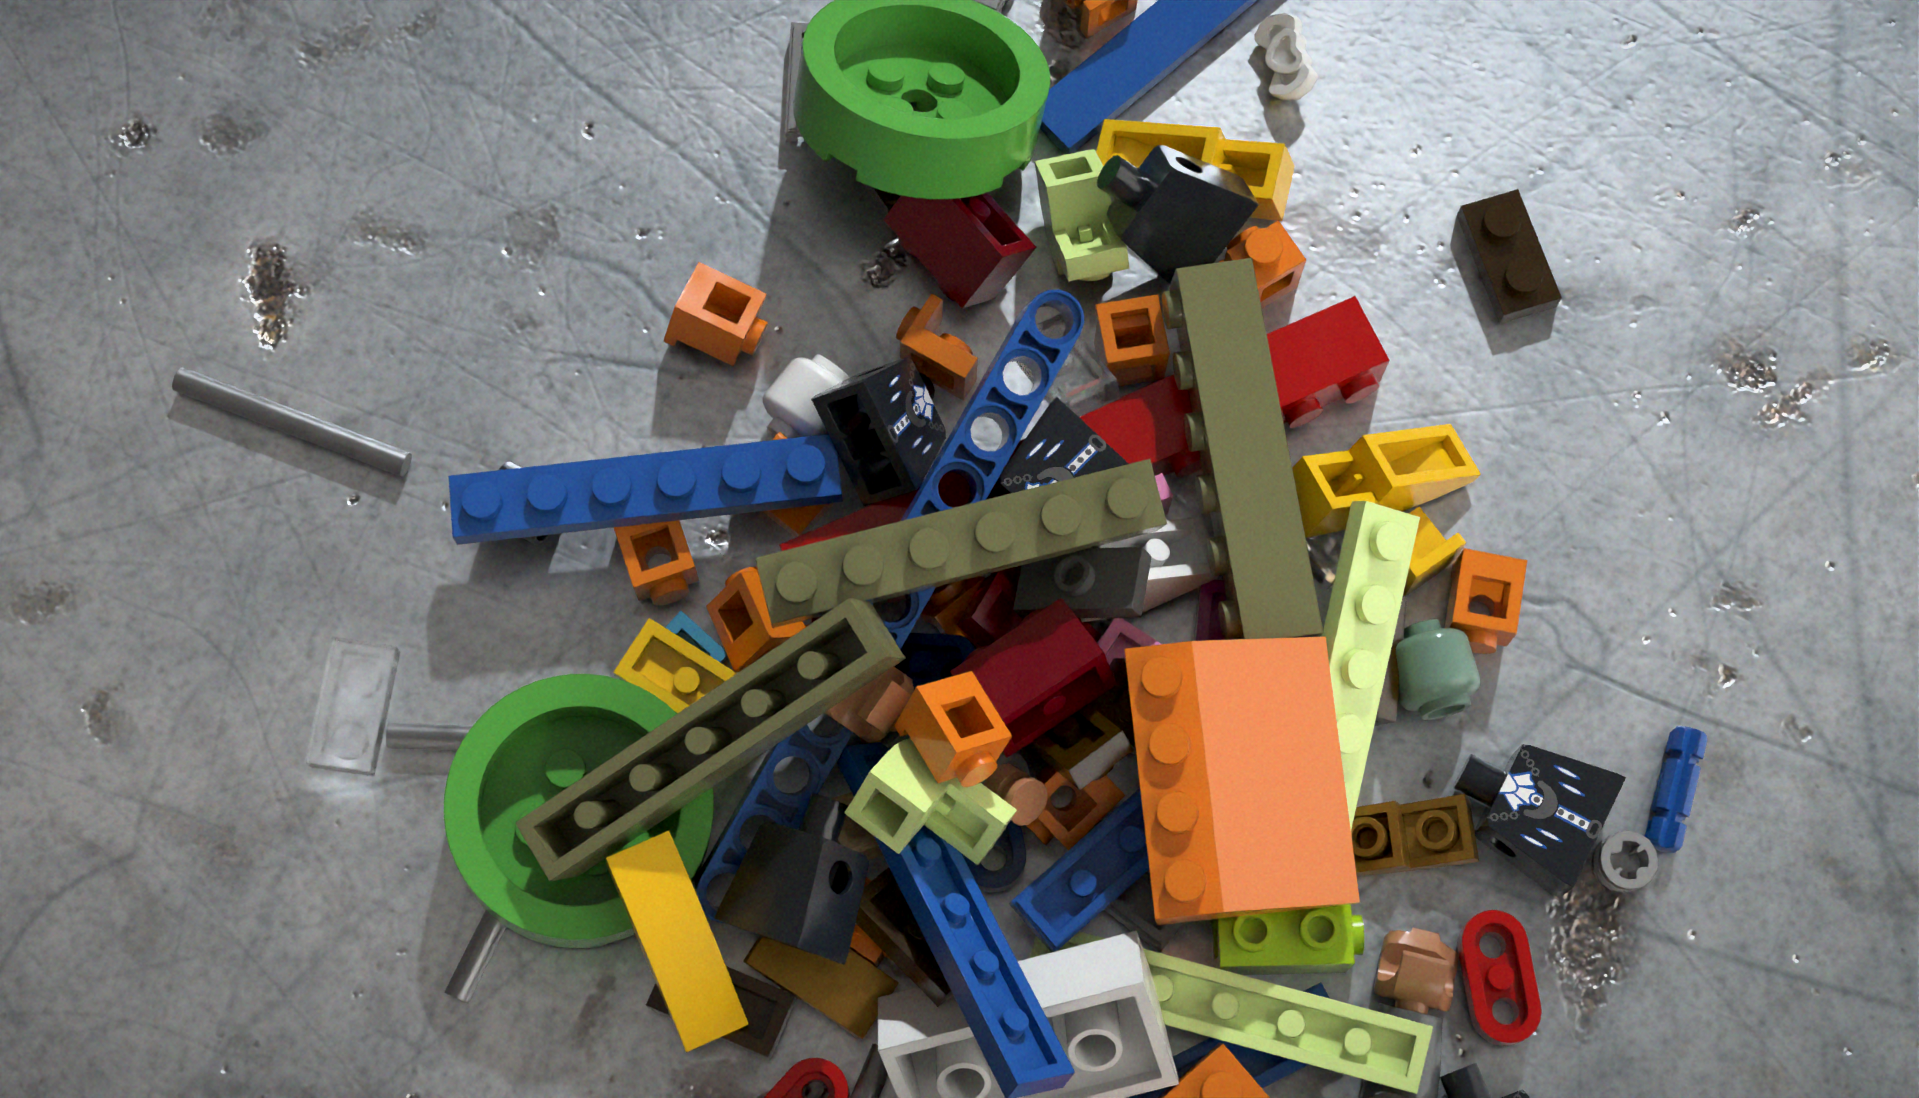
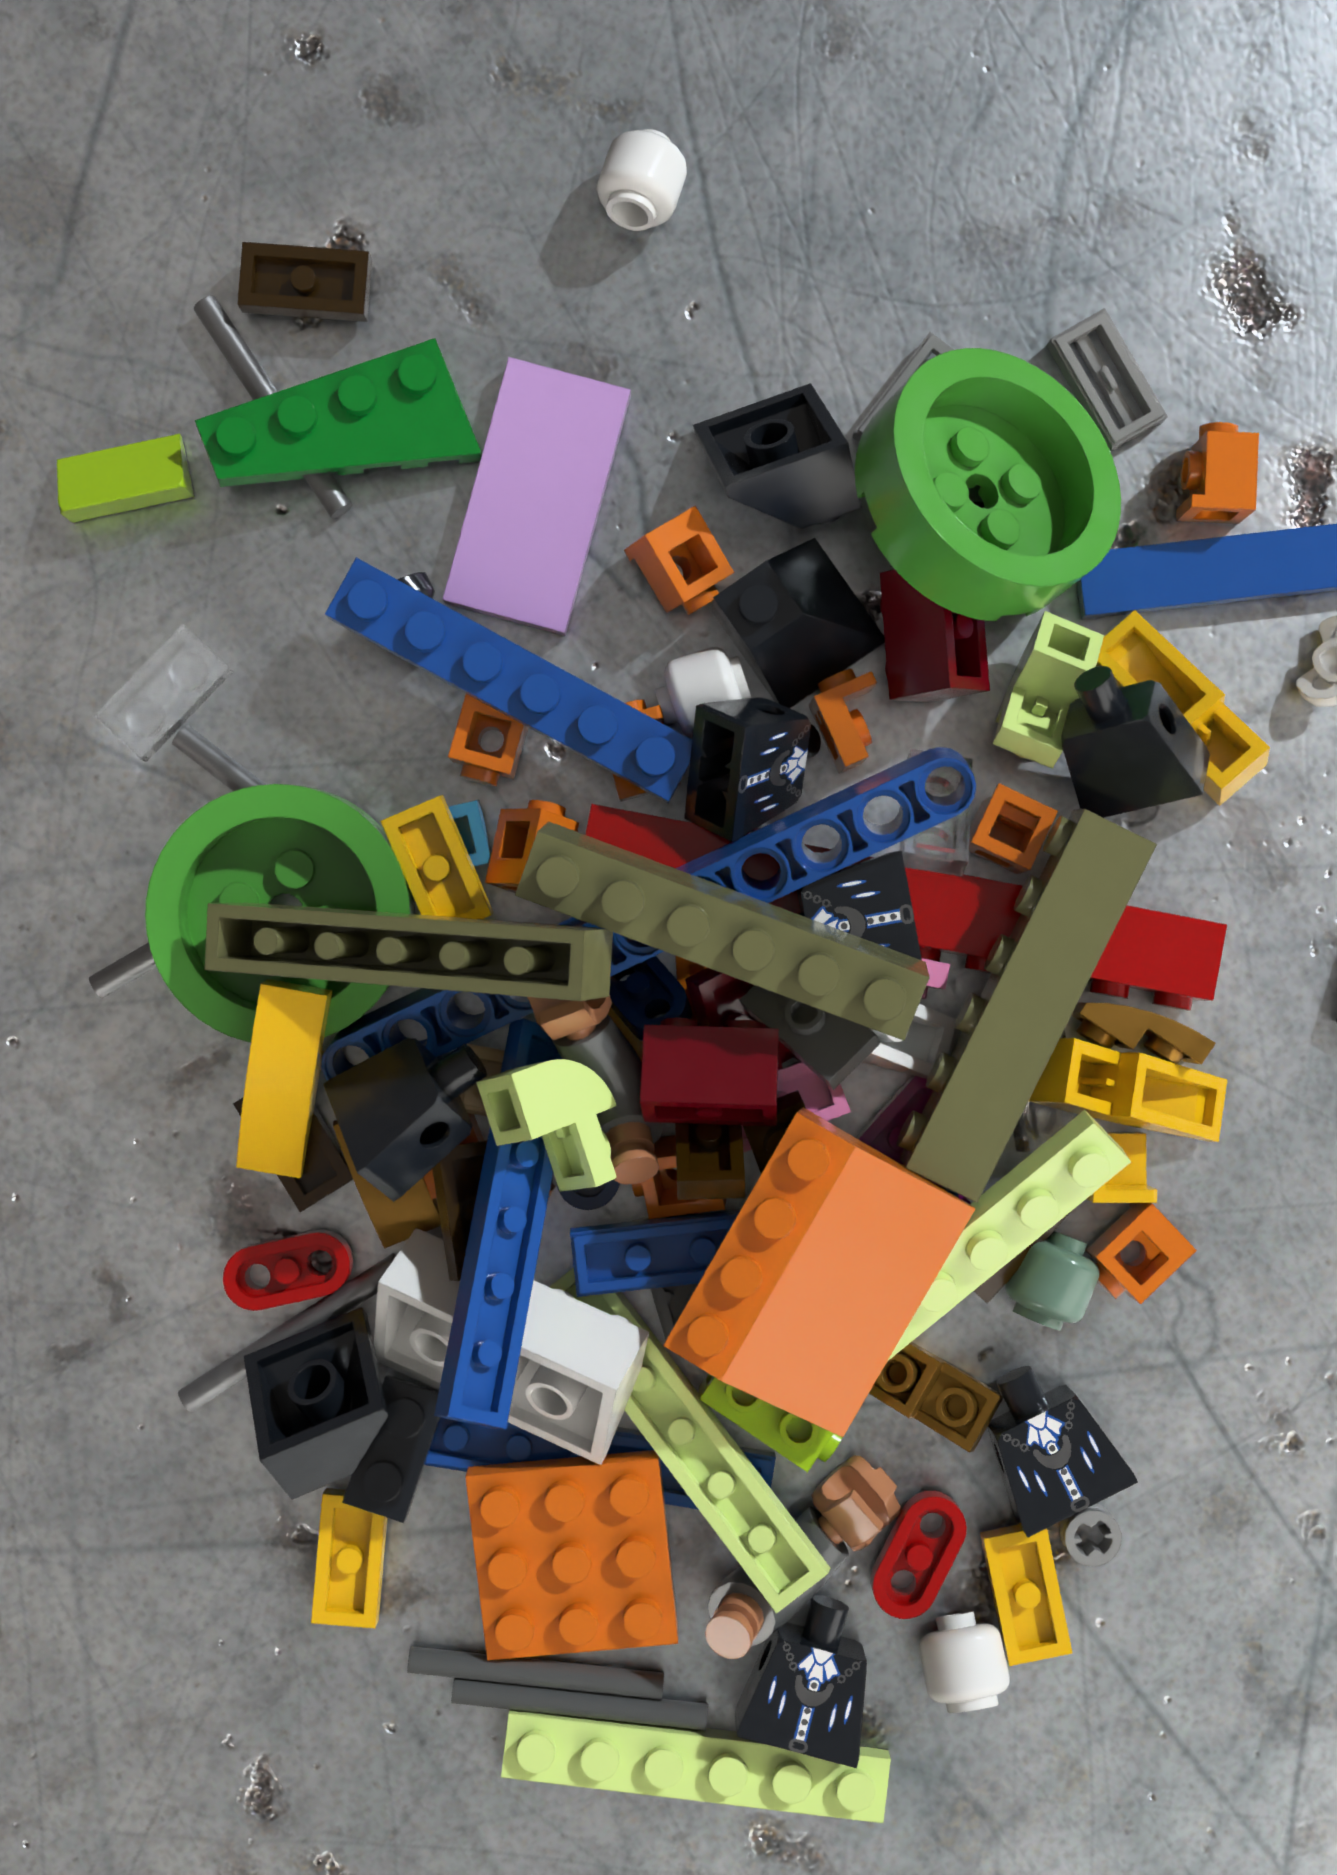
camera: 40 degrees right, 15 degrees up
orange brick [894,671,1012,787] -> none
orange brick [1219,220,1306,308] -> none
blue axle [1645,726,1708,853] -> none
none -> lime slope [57,434,194,523]
none -> green wing [195,338,482,487]
none -> dark brown plate [237,242,372,322]
none -> lavender tile [442,357,631,636]
none -> white head [596,129,687,231]
none -> black slope [693,383,862,529]
none -> black slope [712,538,885,709]
none -> white head [919,1611,1010,1713]
none -> yellow plate [980,1524,1073,1666]
none -> pearl gold slope [1072,1002,1216,1064]

